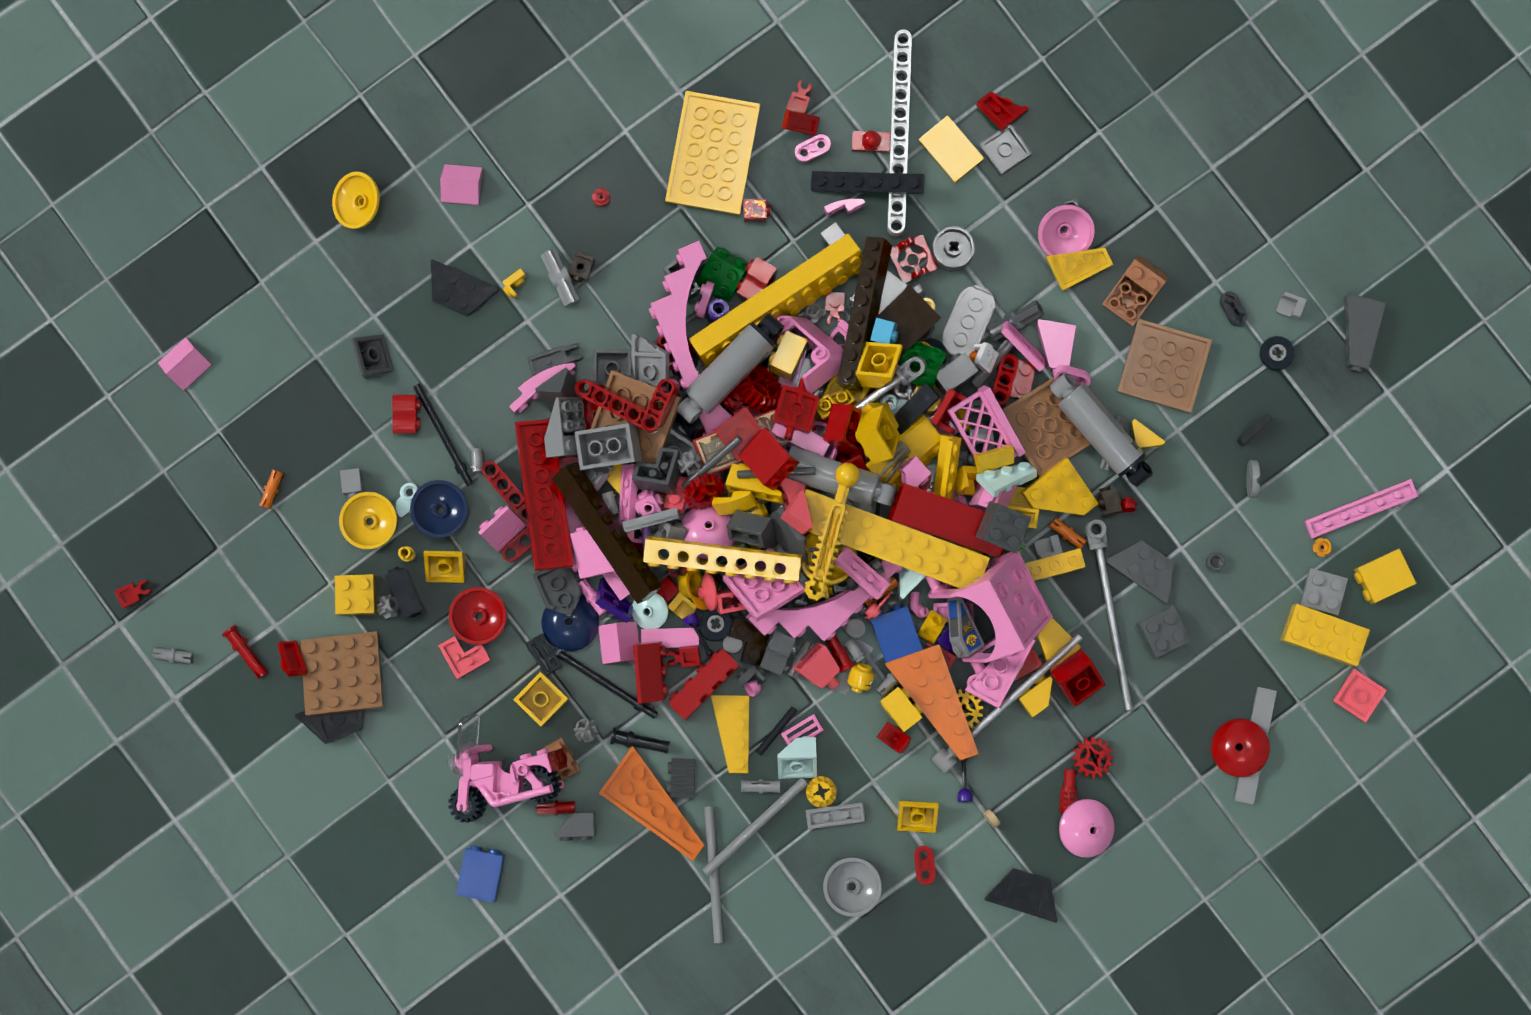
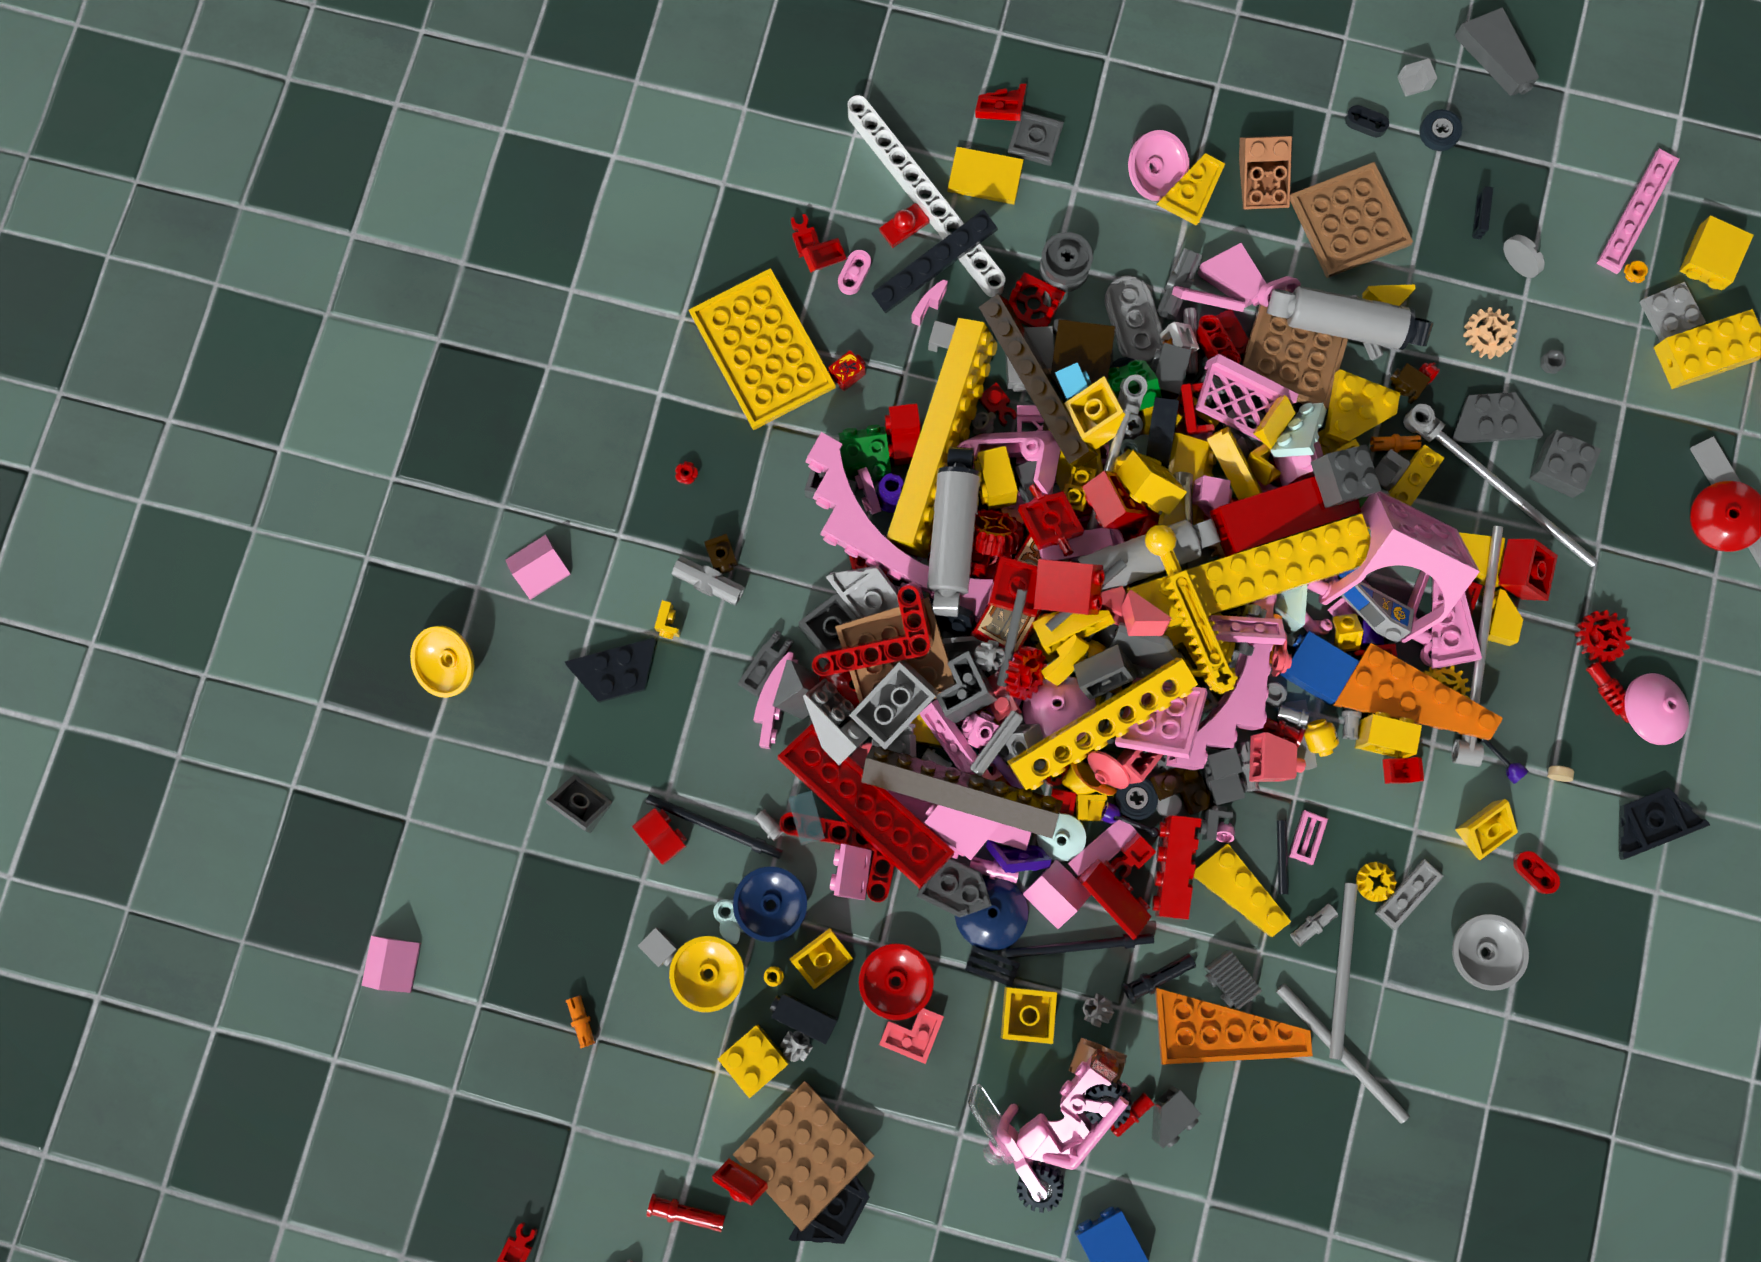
camera: 40 degrees left, 5 degrees down
light aqua slope [777,736,817,779] -> none
none -> clear light blue tile [788,791,825,846]
none -> light nougat gear [1463,307,1517,359]

